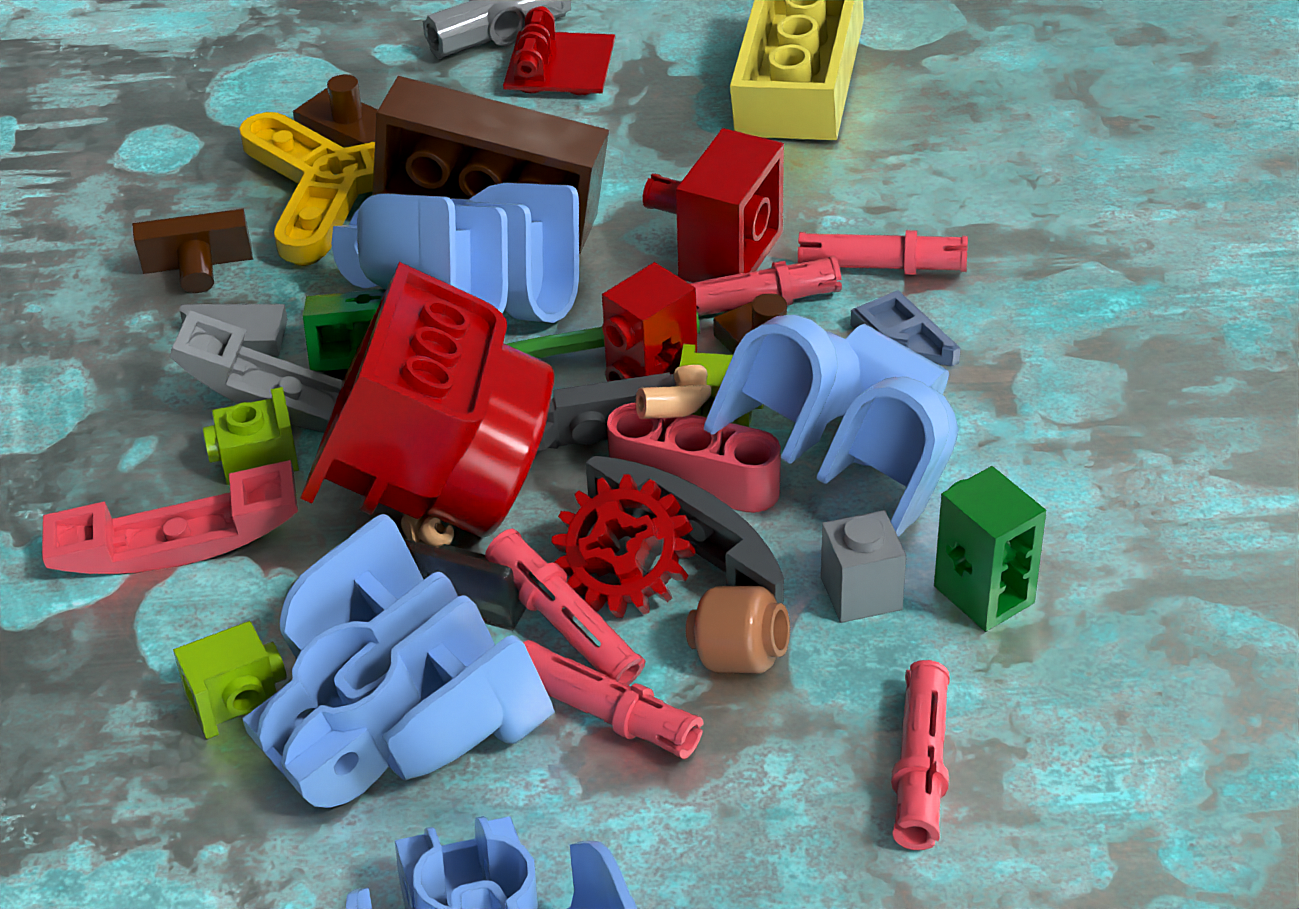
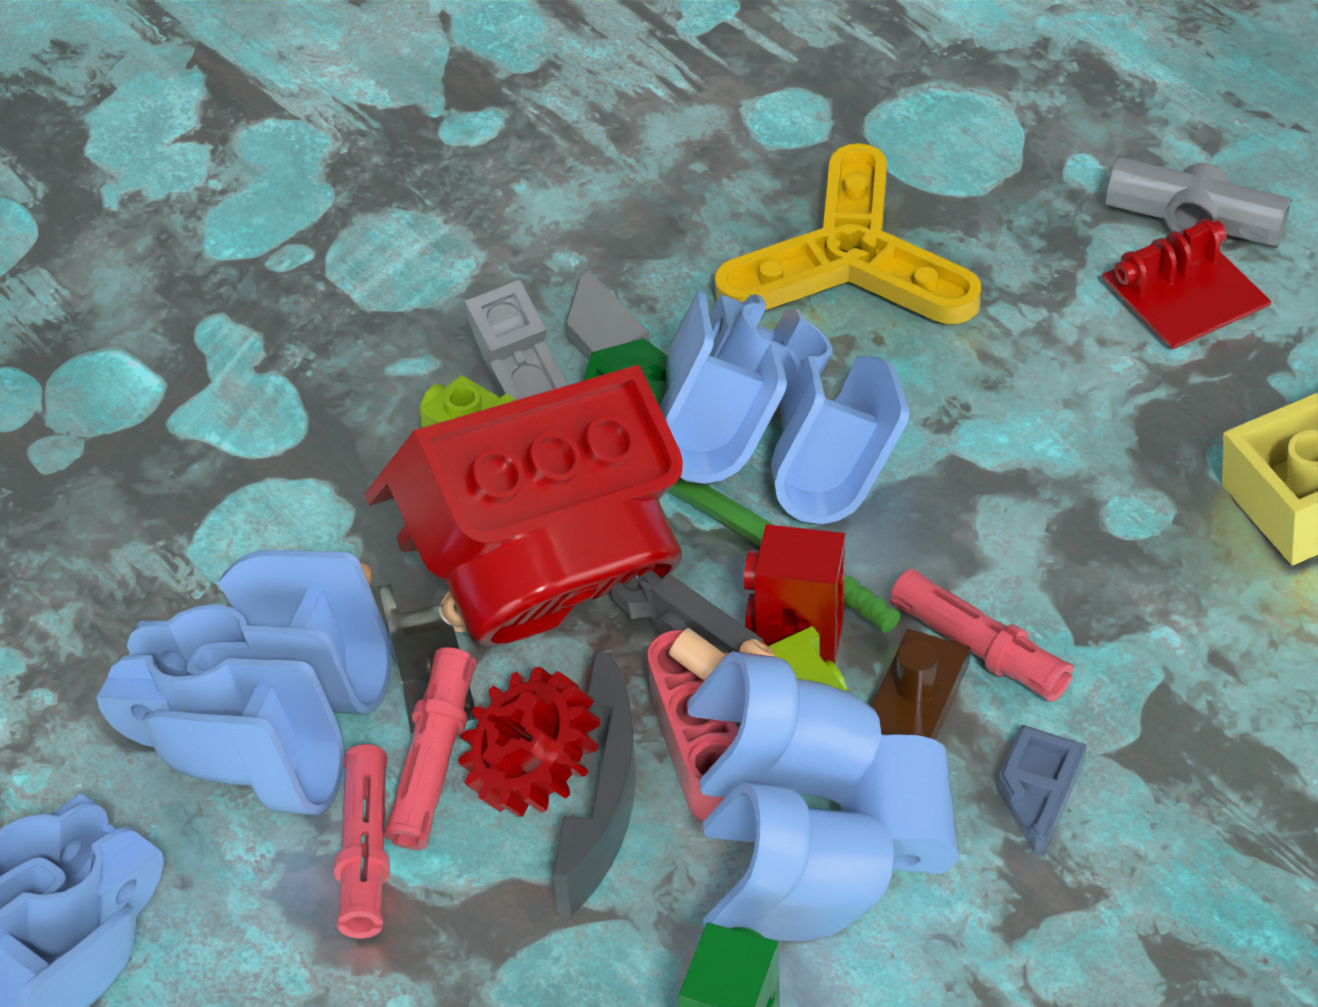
camera: 55 degrees right, 5 degrees up
coral slope [42,460,298,574] -> none
reddish brown tile [132,209,253,293] -> none
lime brick [173,621,287,740] -> none
reddish brown tile [293,74,378,148] -> none
reddish brown brick [372,76,609,254] -> none
red brick [643,128,784,283] -> none
nougat head [686,586,790,674] -> none
coral pin [798,230,968,275] -> none
light grey brick [821,510,906,623] -> none

